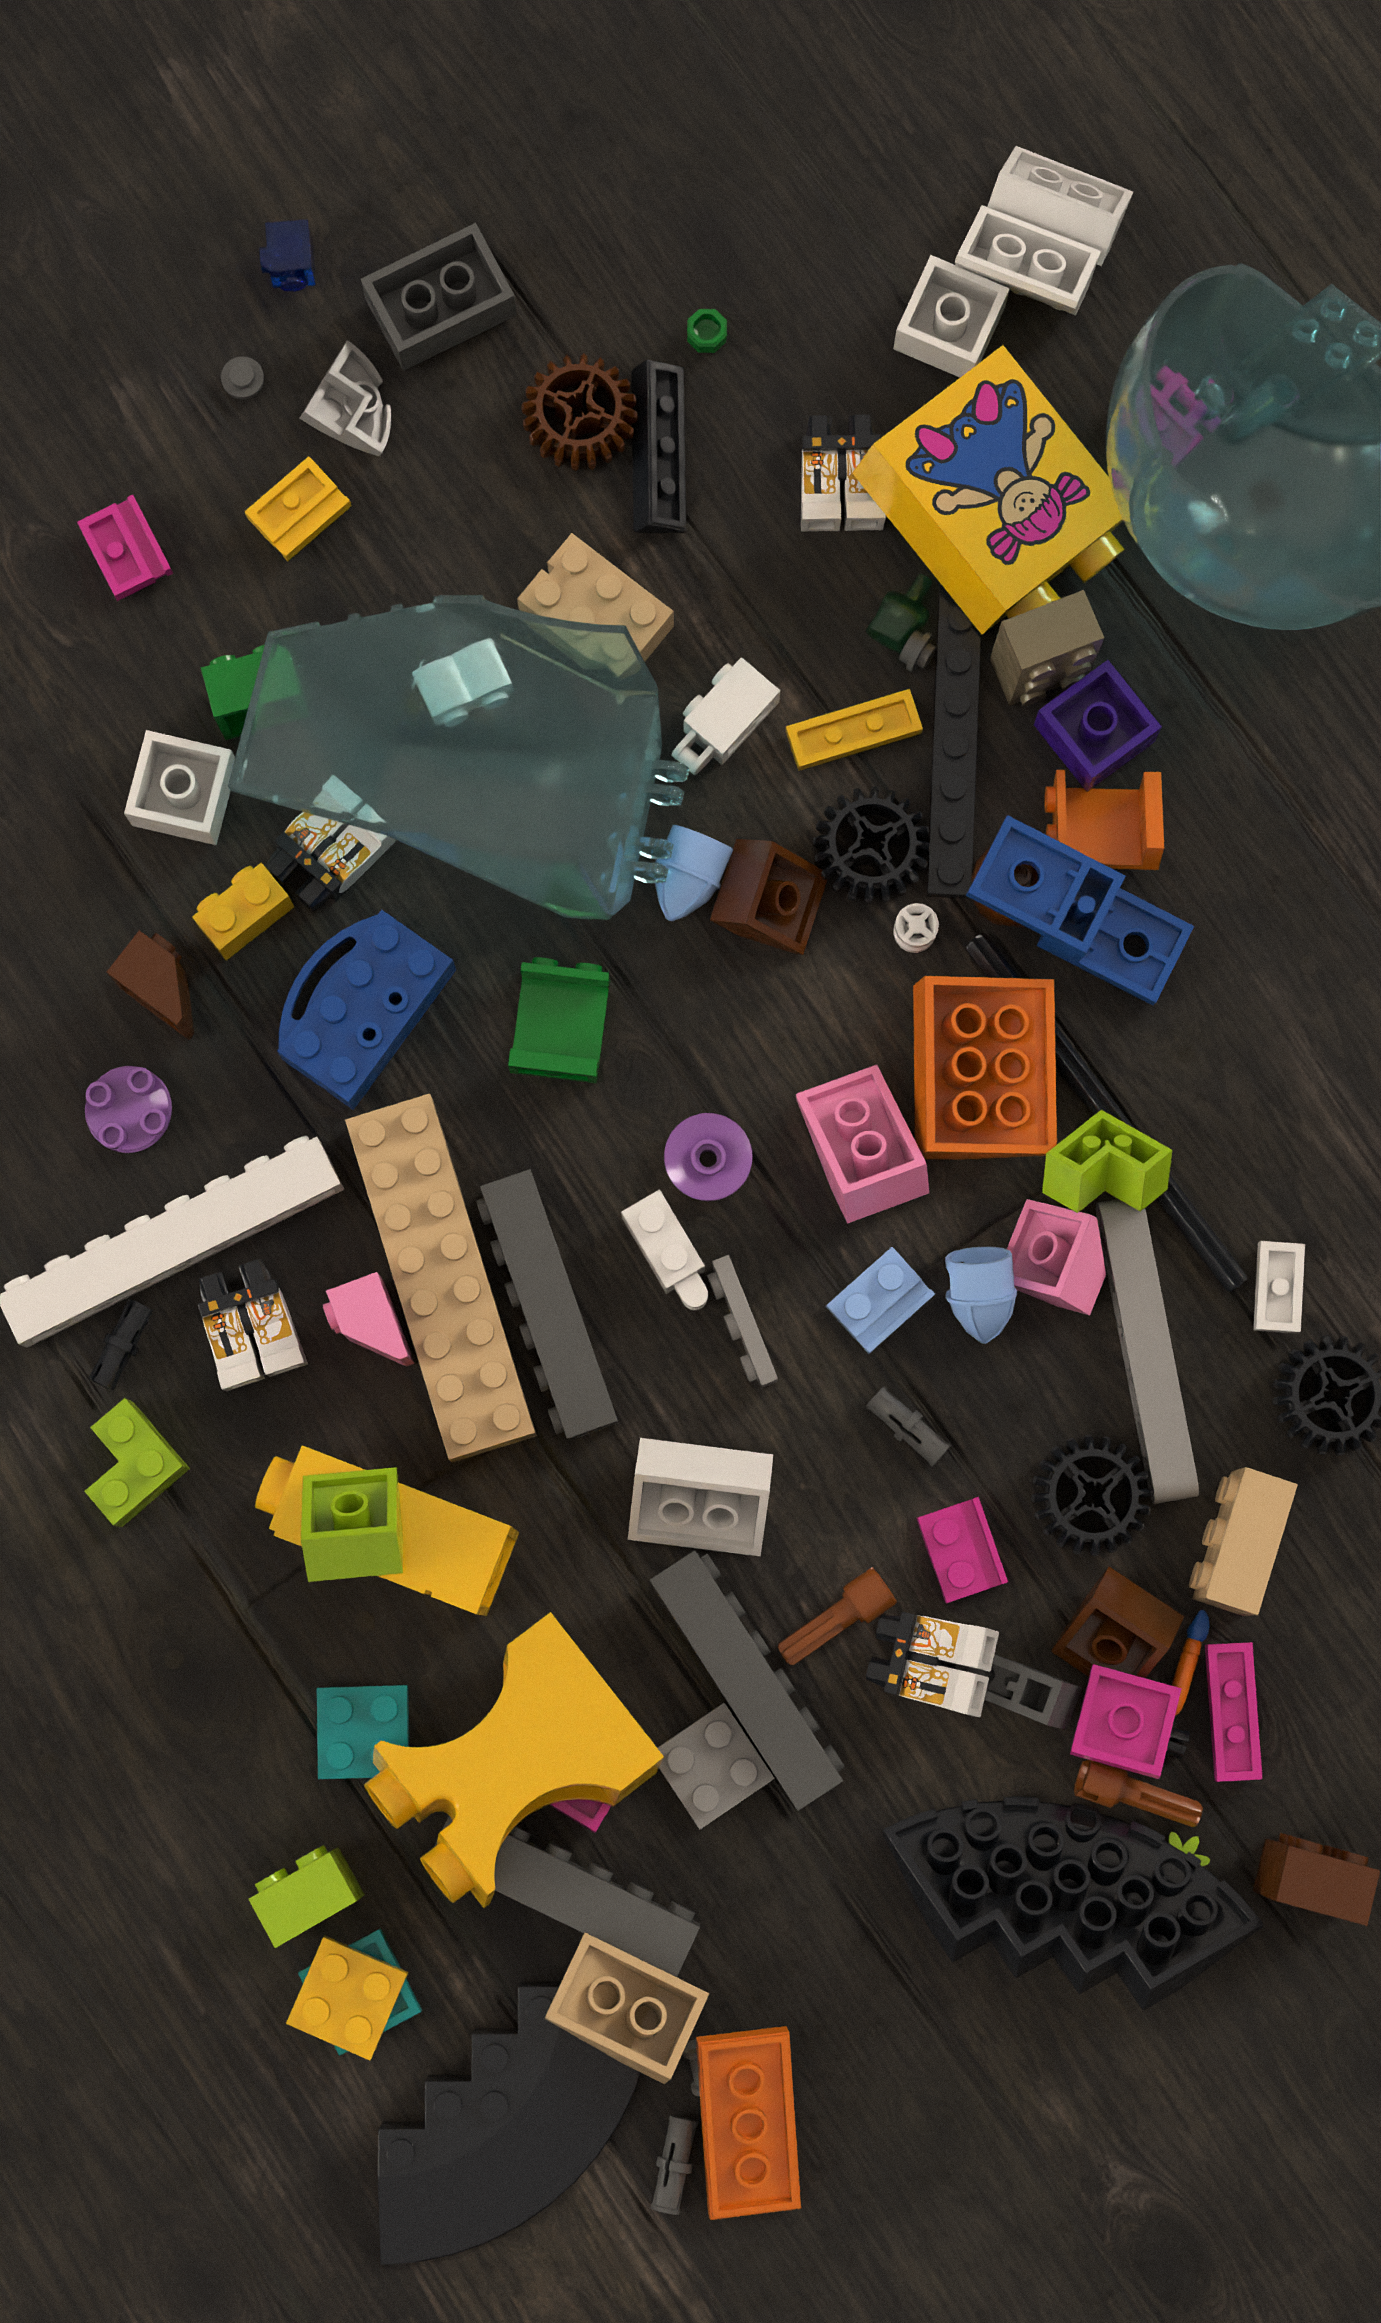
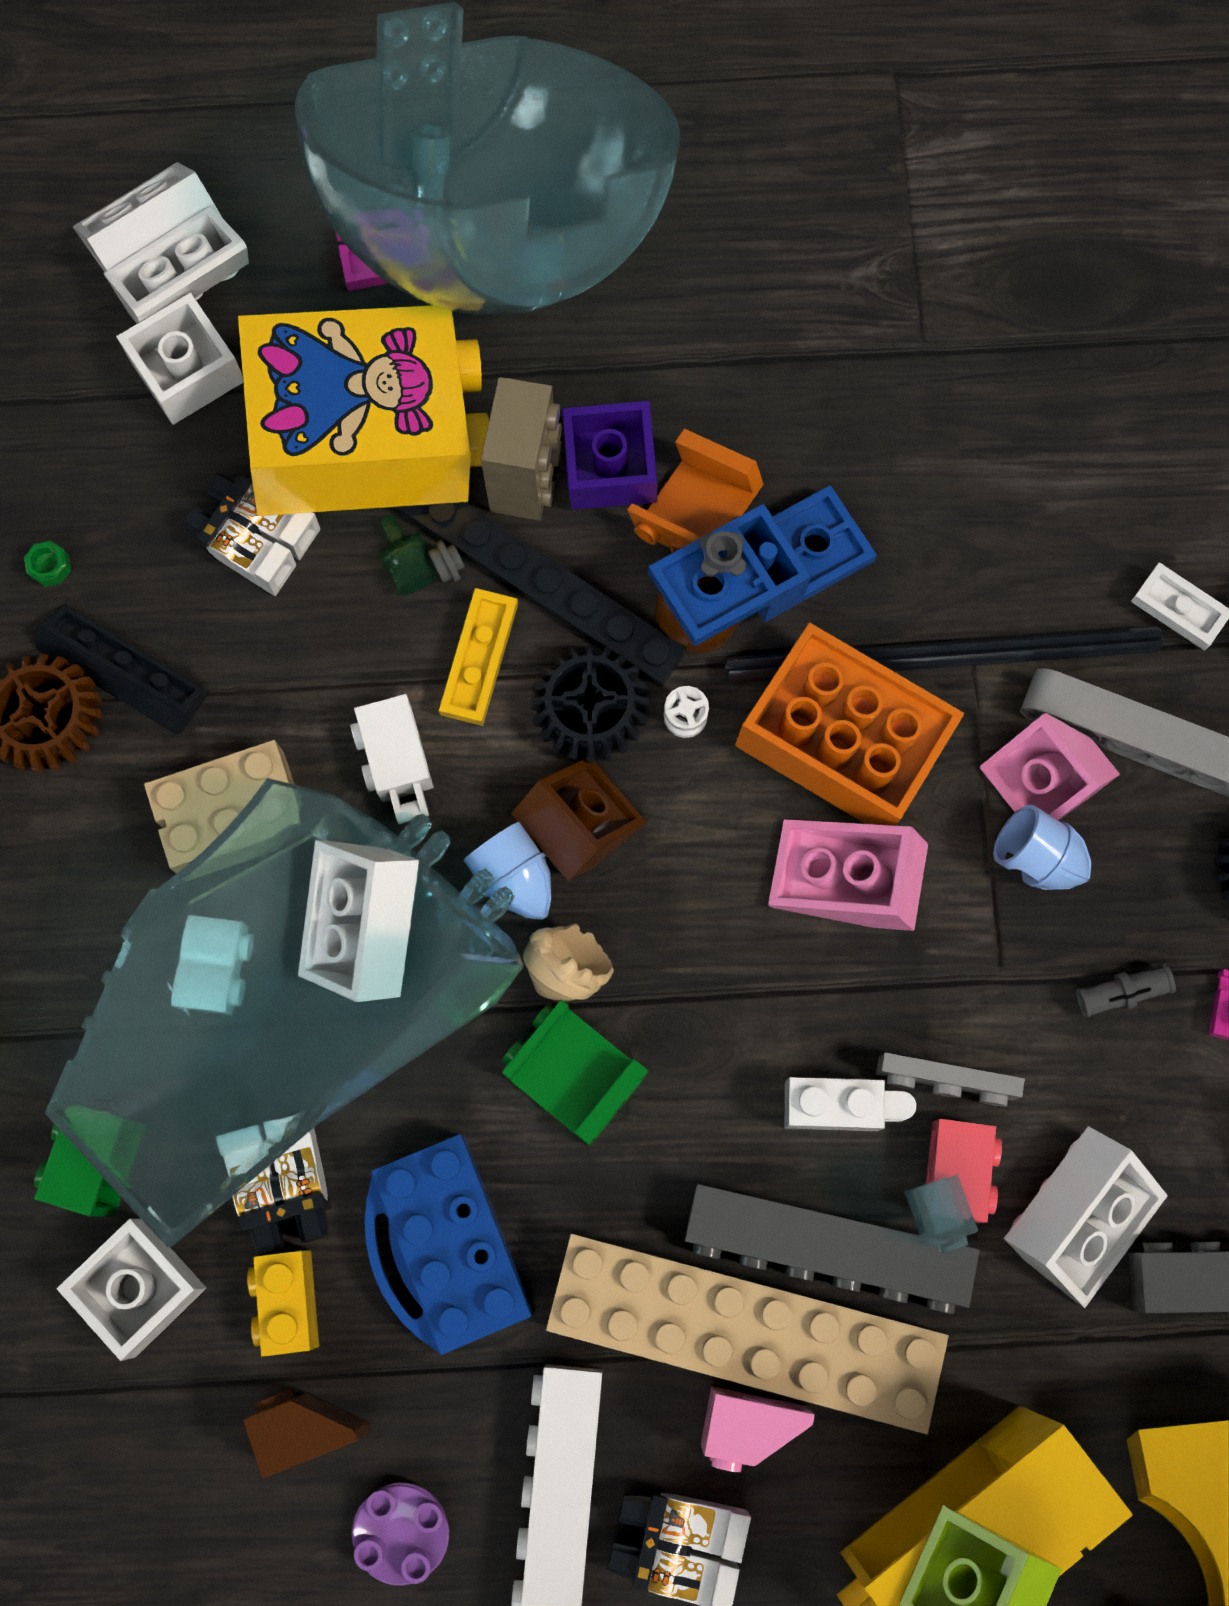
camera: 55 degrees left, 5 degrees down
medium lavender dish [664,1113,752,1201] -> none
light blue plate [826,1247,935,1354] -> none
lime brick [1042,1110,1172,1213] -> none
none -> white slope [298,840,419,1002]
none -> tan hair [523,924,614,1001]
none -> dark grey plate [699,531,746,577]
none -> clear light blue brick [905,1174,978,1254]
none -> coral brick [923,1119,1002,1223]

